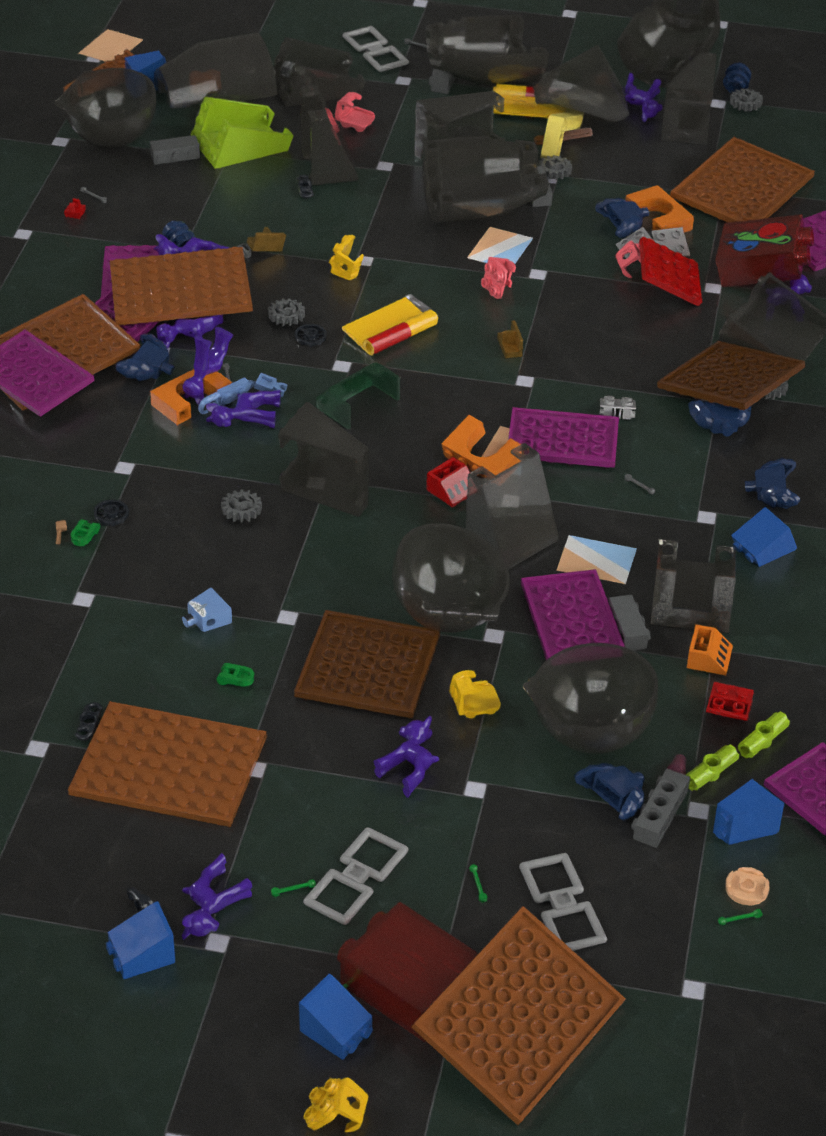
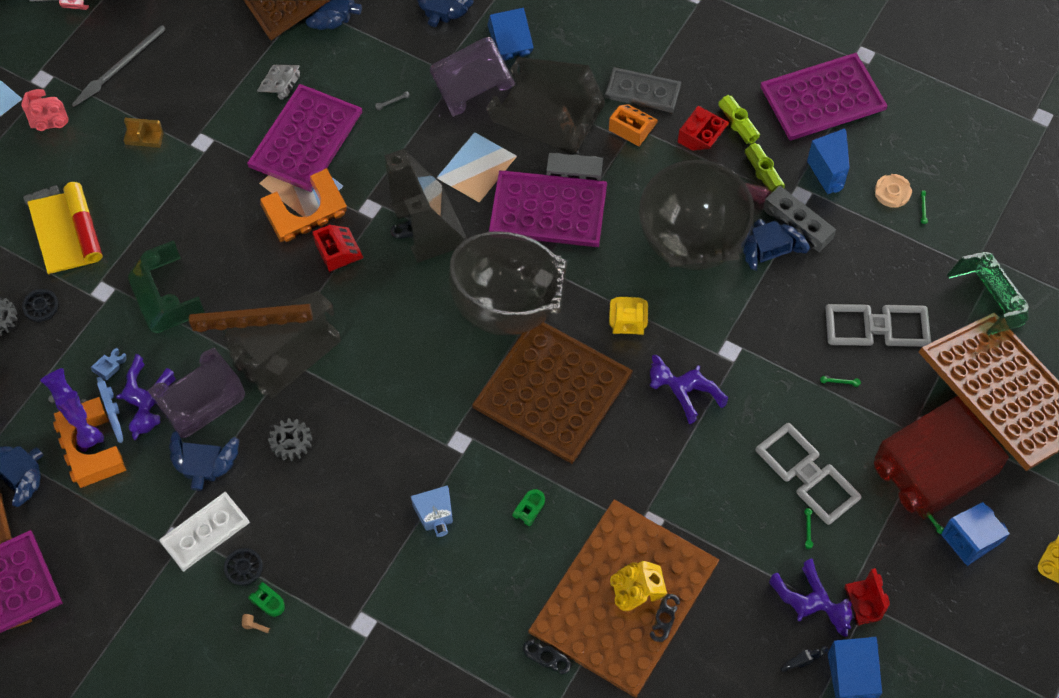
camera: 70 degrees left, 20 degrees up
none -> dark grey piece [72,25,165,107]
none -> clear purple windscreen [147,347,245,438]
none -> white tile [159,492,250,572]
none -> dark blue torso [169,431,239,491]
none -> reddish brown plate [189,304,313,332]
none -> clear purple windscreen [430,37,516,116]
none -> dark grey tile [605,67,681,113]
none -> yellow piece [610,561,667,611]
none -> black piece [650,594,680,642]
none -> red bracket [845,568,890,625]
none -> clear green windscreen [947,252,1029,335]

